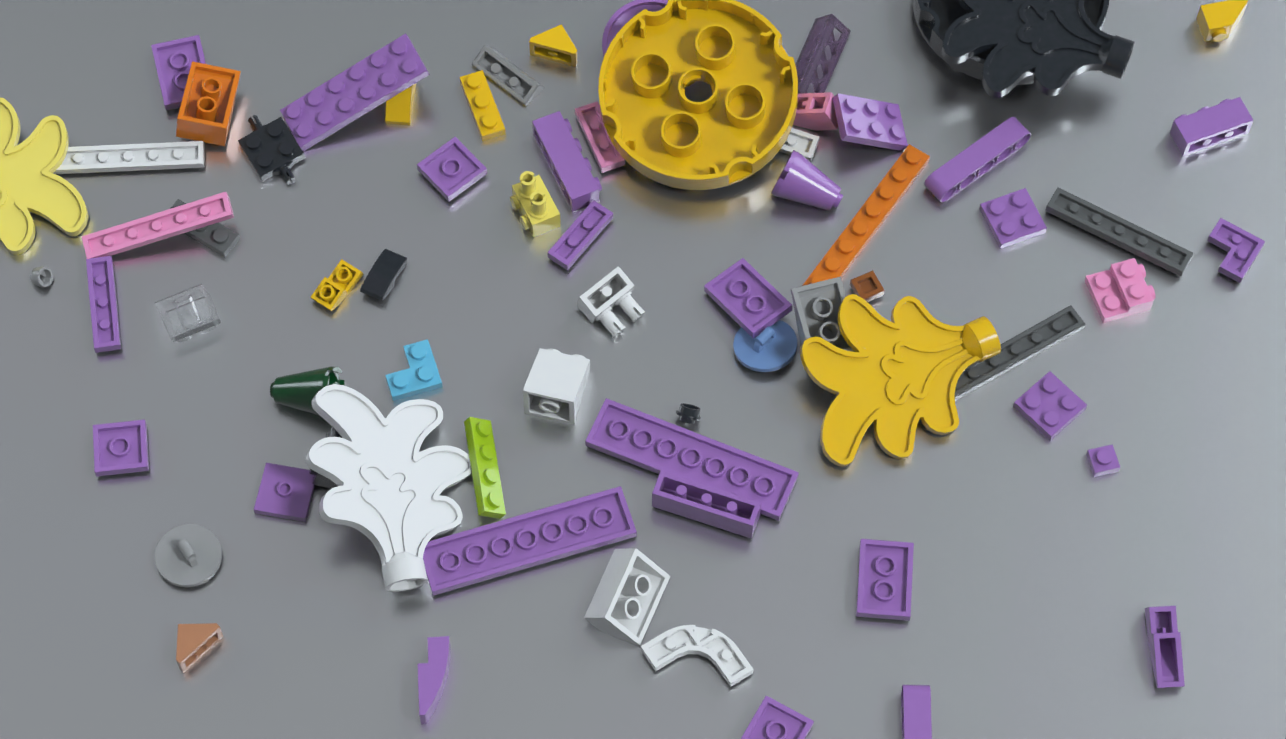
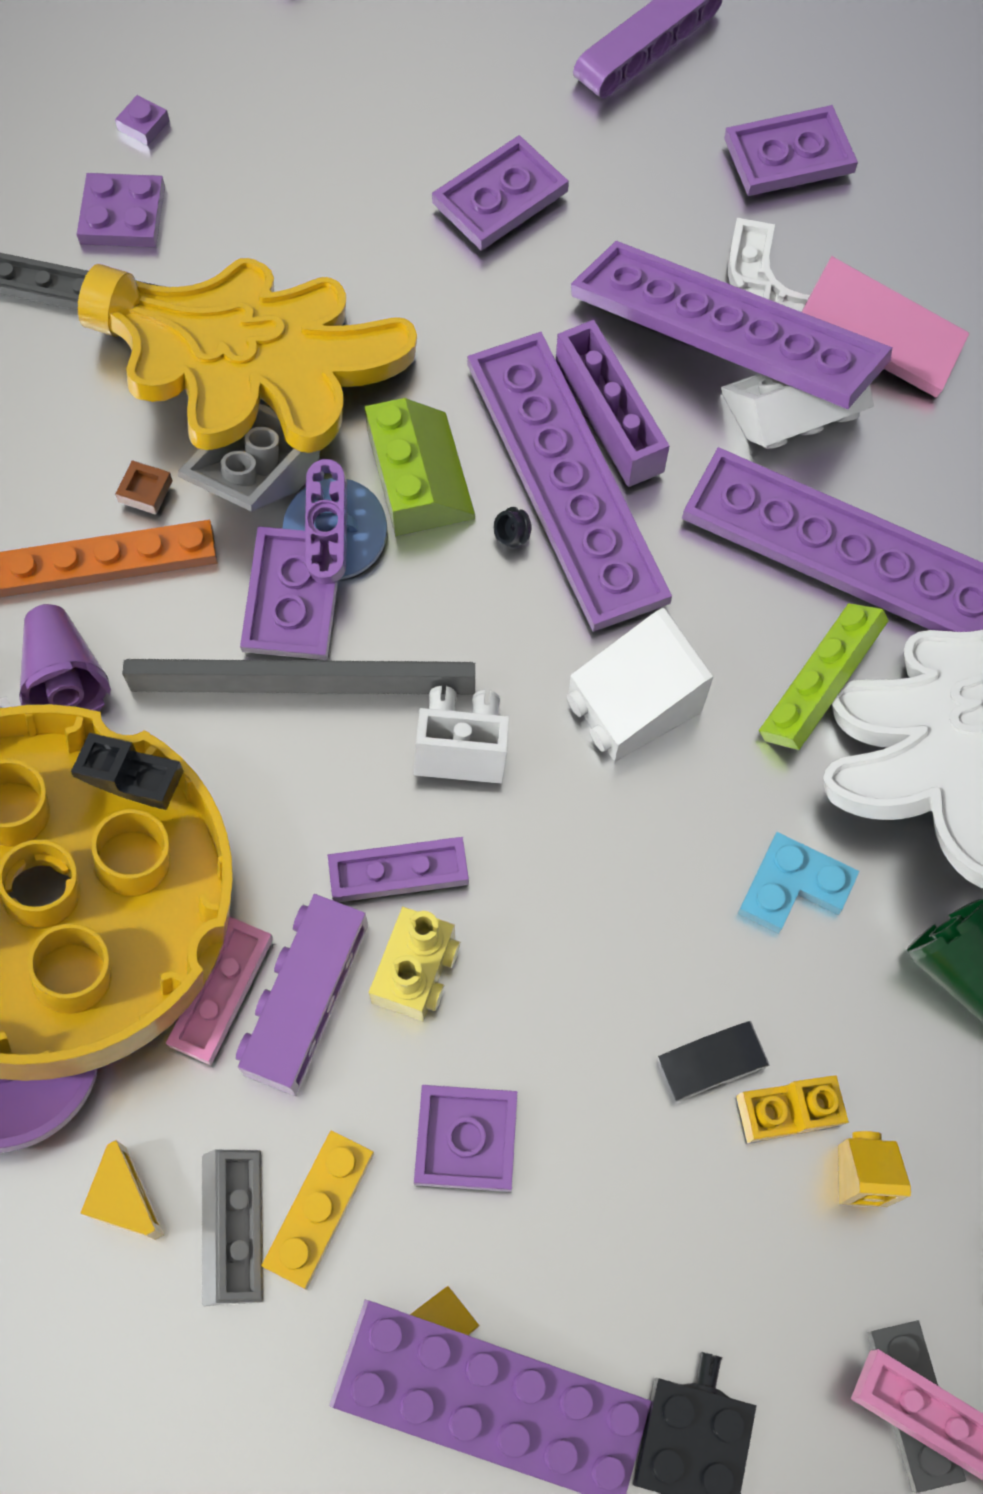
camera: 135 degrees left, 5 degrees up
none -> black slope [71,733,184,810]
none -> dark grey tile [122,659,476,695]
none -> medium lavender beam [305,459,347,584]
none -> lime slope [365,398,475,537]
none -> medium lavender plate [571,241,893,409]
none -> bright pink tile [801,256,969,398]
none -> yellow slope [838,1131,911,1207]

